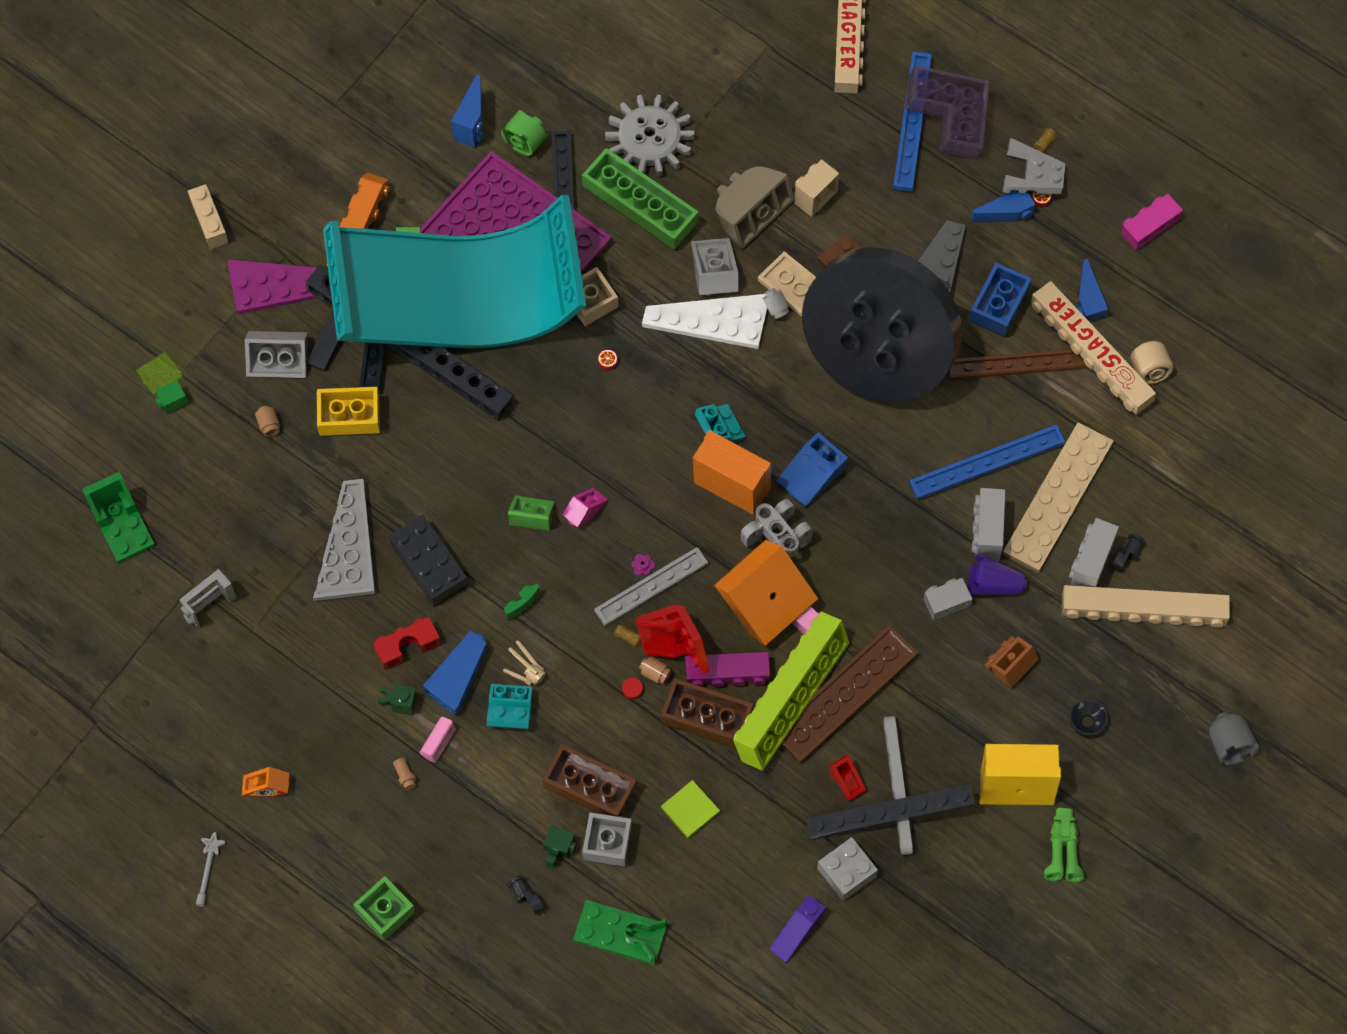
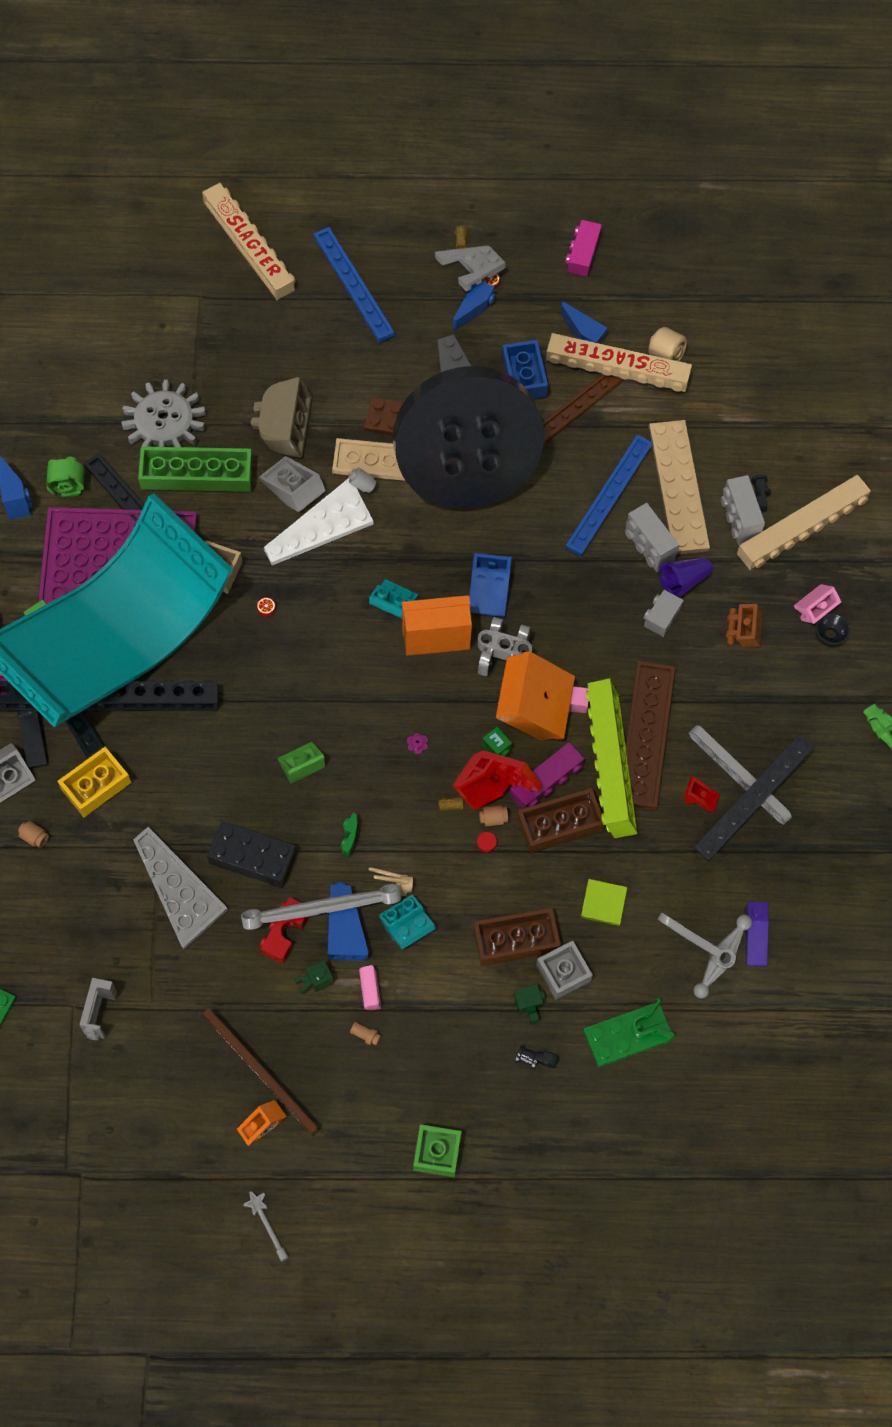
camera: 40 degrees left, 0 degrees up
dark pink slope [563,488,608,527] -> none
light grey tile [594,547,708,627] -> none
tan brick [794,159,839,217] -> none
light grey brick [817,837,878,901] -> none
clear purple brick [905,65,990,159] -> none
yellow container [980,744,1061,805] -> none
none -> reddish brown tile [203,1009,318,1137]
none -> light grey piece [241,884,401,930]
none -> green brick [482,727,512,757]
none -> light grey piece [657,913,752,998]
none -> bright pink brick [794,584,841,624]

